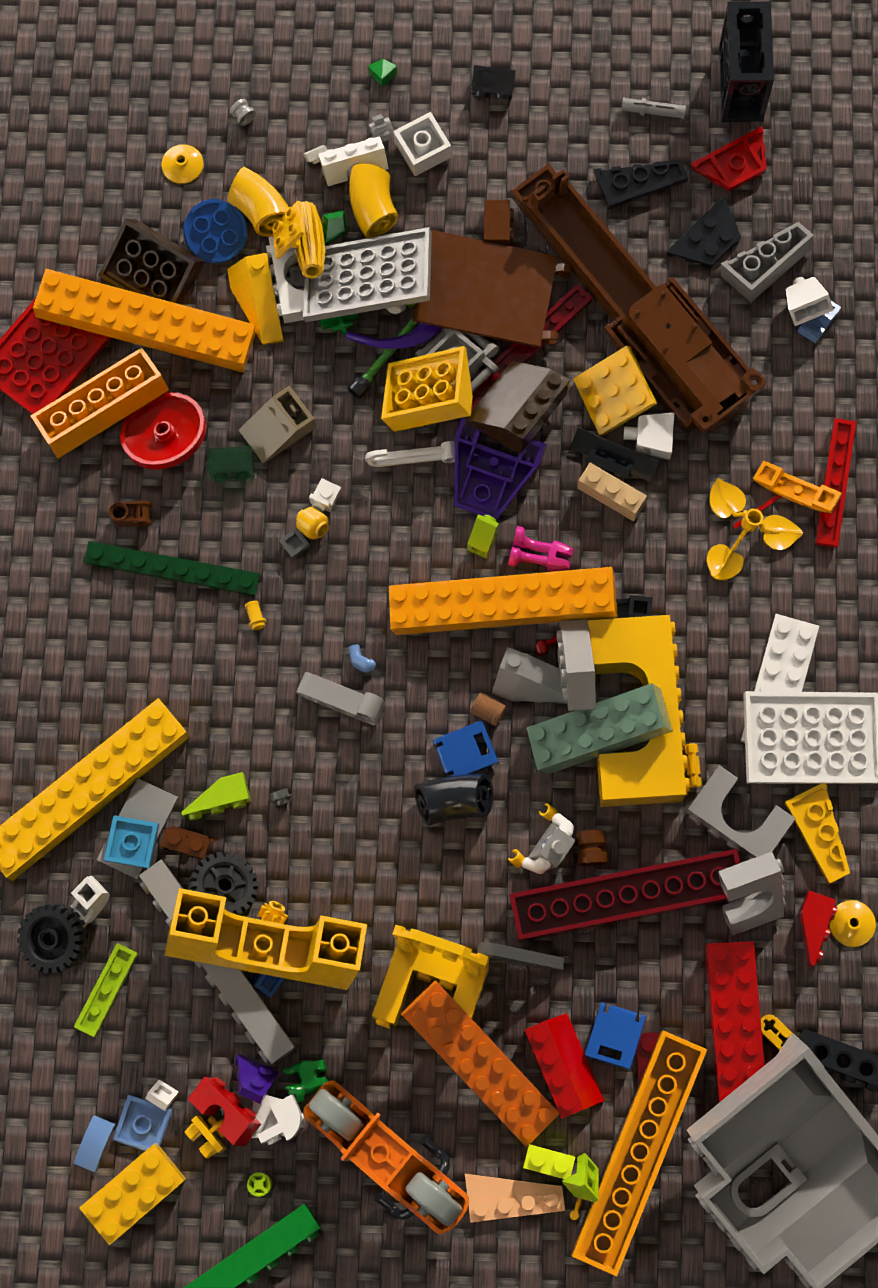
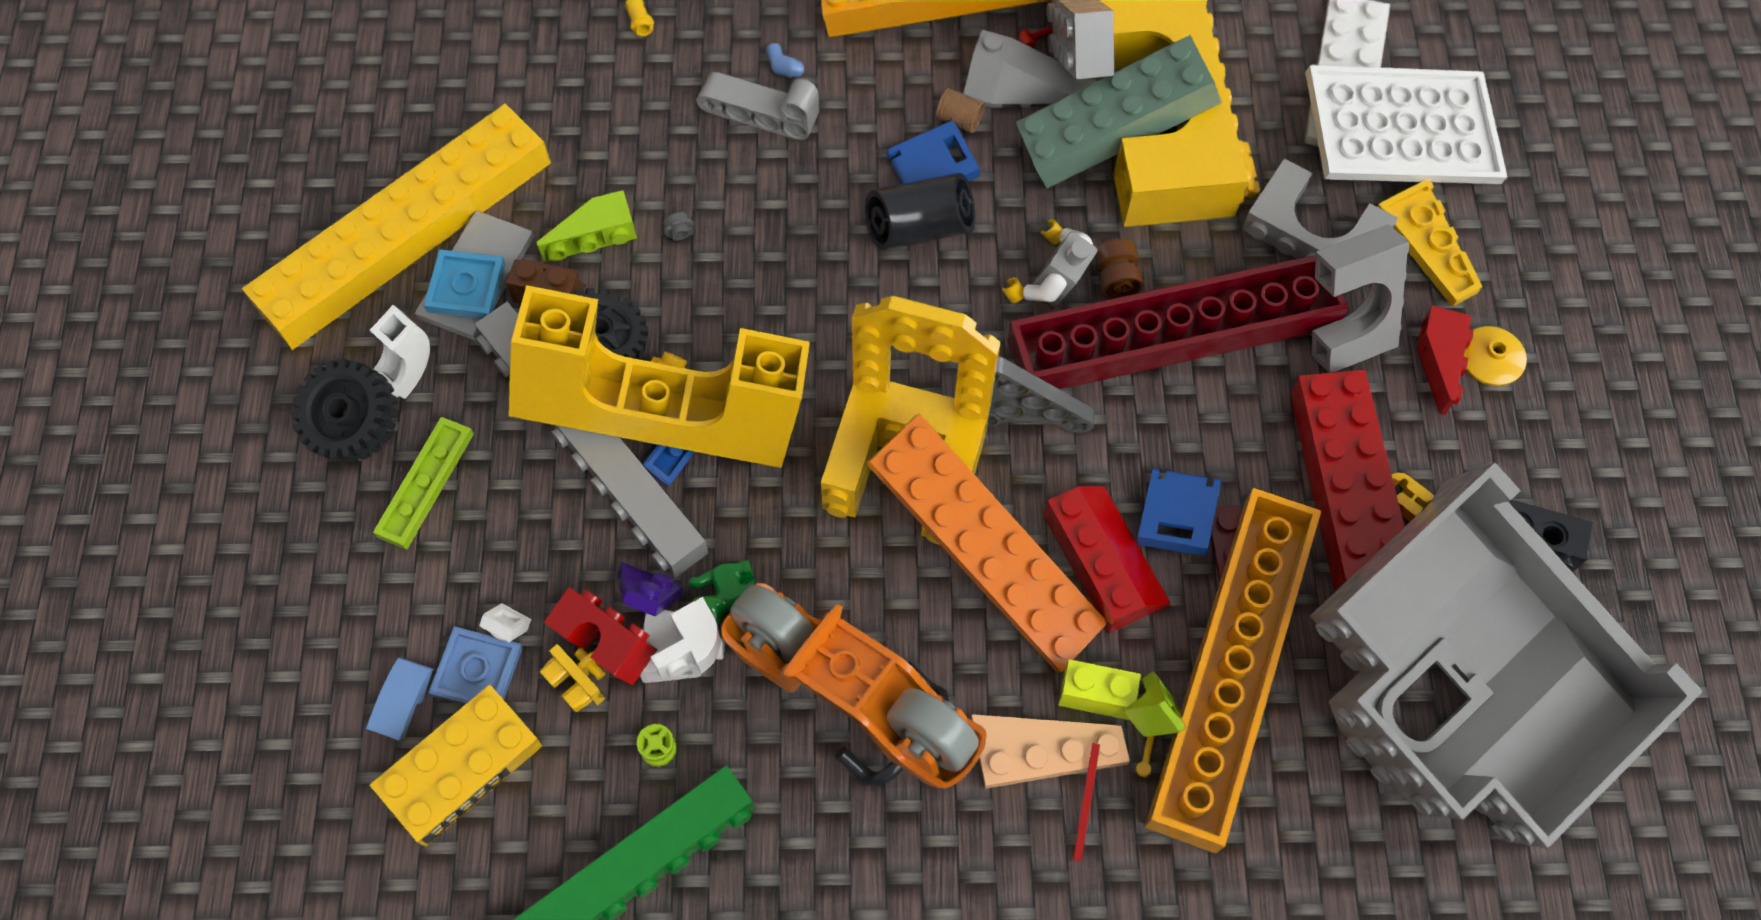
camera: 10 degrees left, 10 degrees down
none -> red piece [1073,743,1100,862]

